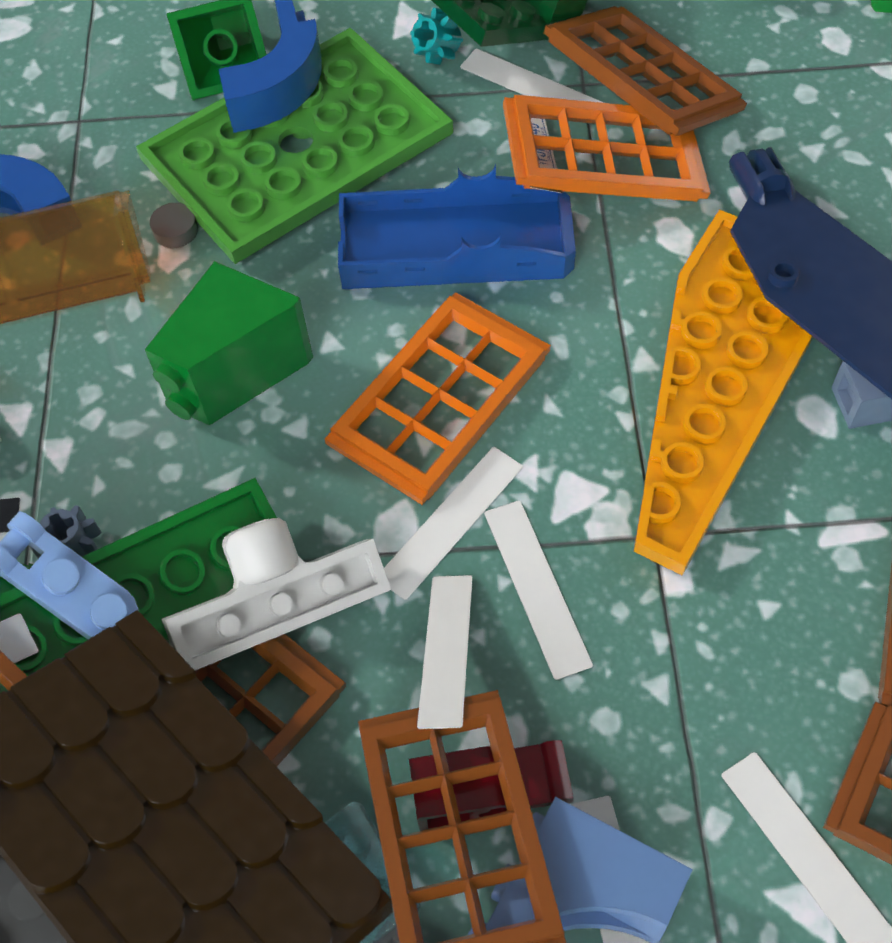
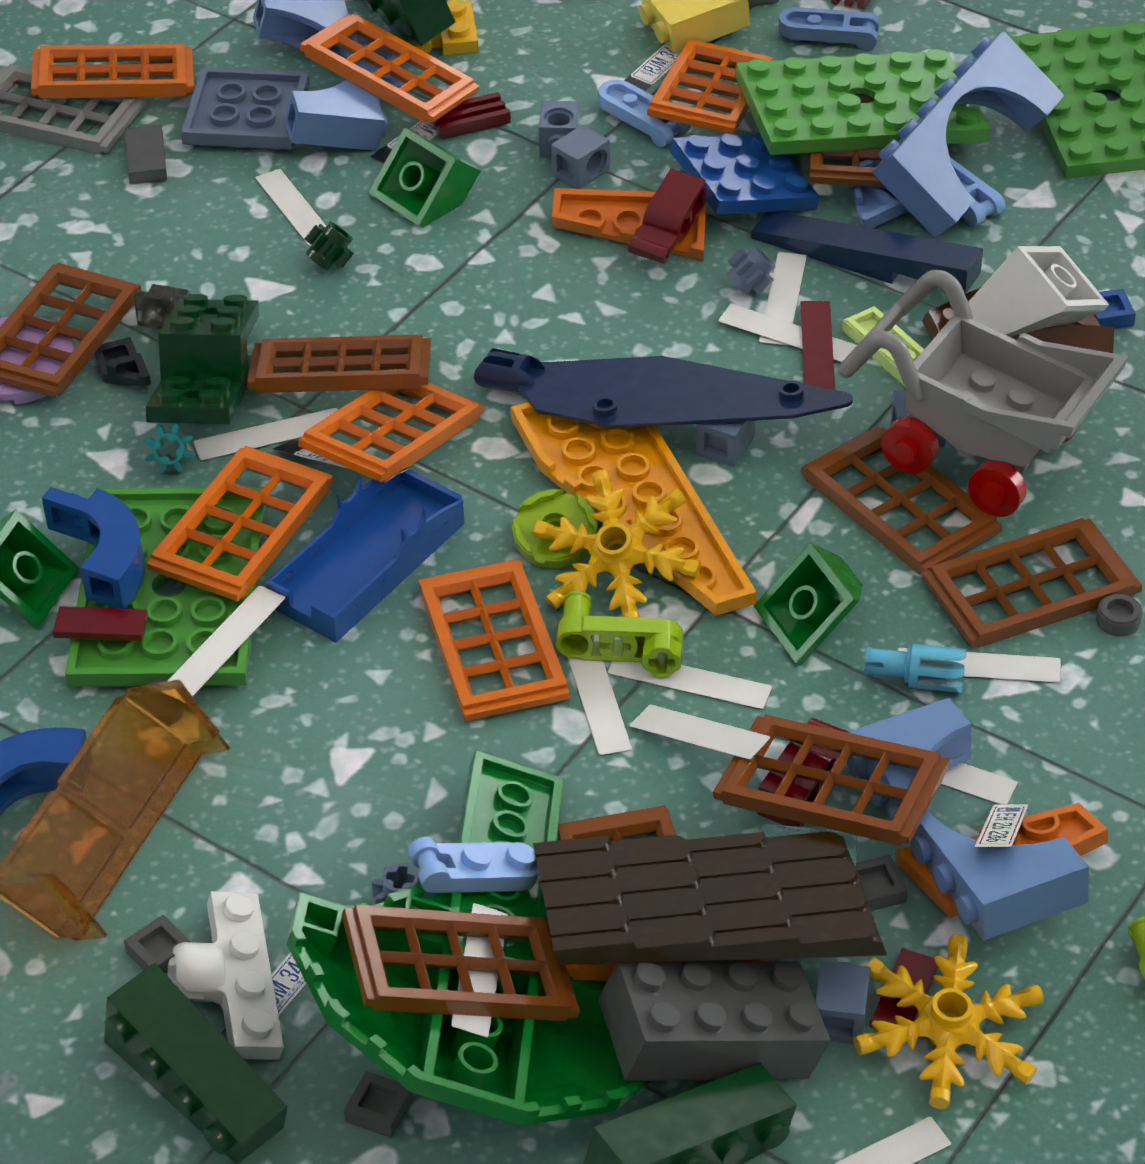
camera: 55 degrees left, 15 degrees down
green slope [145,261,313,426] -> none
white plate [161,518,391,670] -> none
none -> dark red piece [53,606,148,642]
none -> orange piece [147,446,334,602]
none -> white sticker [164,586,285,698]
none -> lime plate [512,489,598,569]
none -> yellow piece [533,470,701,617]
none -> lime beam [556,591,684,678]
none -> green slope [754,542,863,665]
none -> medium azure arm [864,643,967,693]

